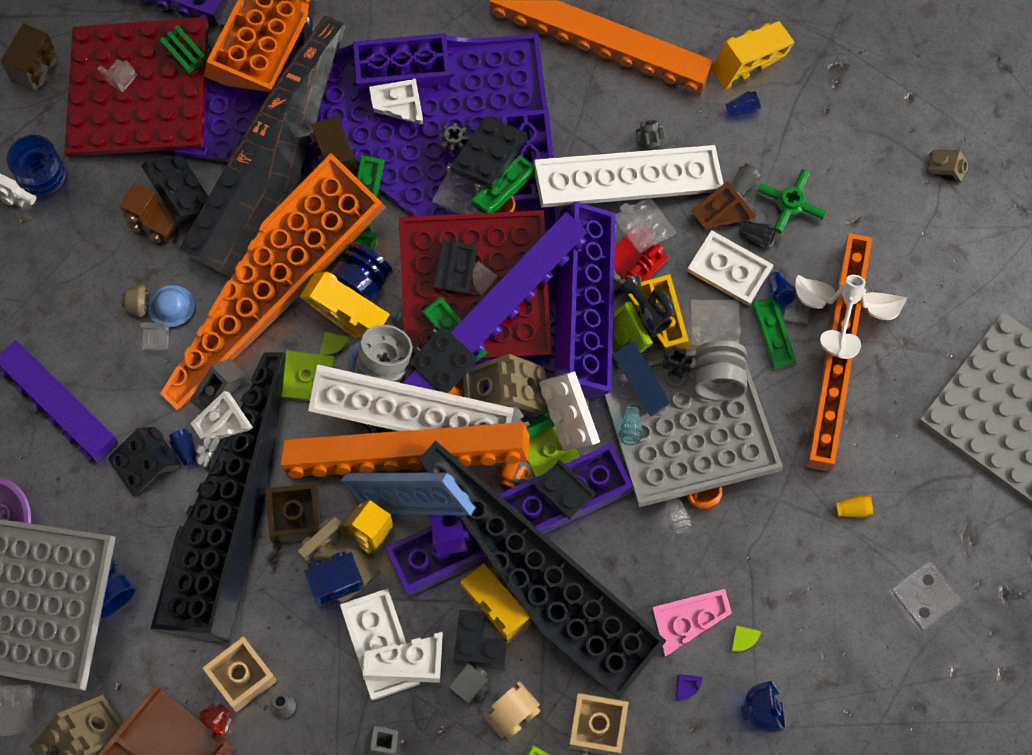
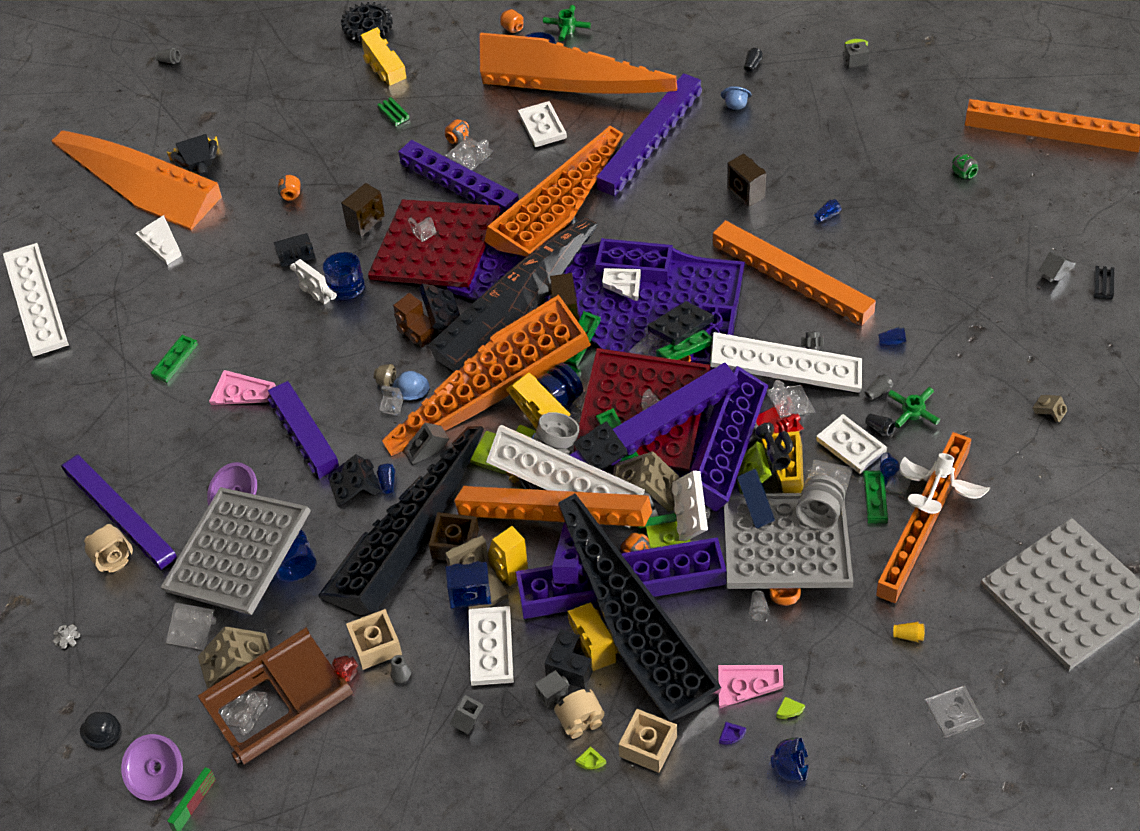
camera: 20 degrees right, 20 degrees down
green tile [160,25,207,74] -> none
white wing [191,391,253,439] -> none
light grey plant [194,437,220,468] -> none
medium blue plate [341,473,475,516] -> none
white wing [363,632,443,683] -> none
black plate [434,239,478,295] -> none
dark grey gear [439,123,469,154] -> none
black plate [534,460,596,521] -> none
clear light blue cone [618,407,643,445] -> none
black gear [662,346,692,378] -> none
reddish brown wing [690,181,756,229] -> none
yellow wedge [711,21,795,90] -> none

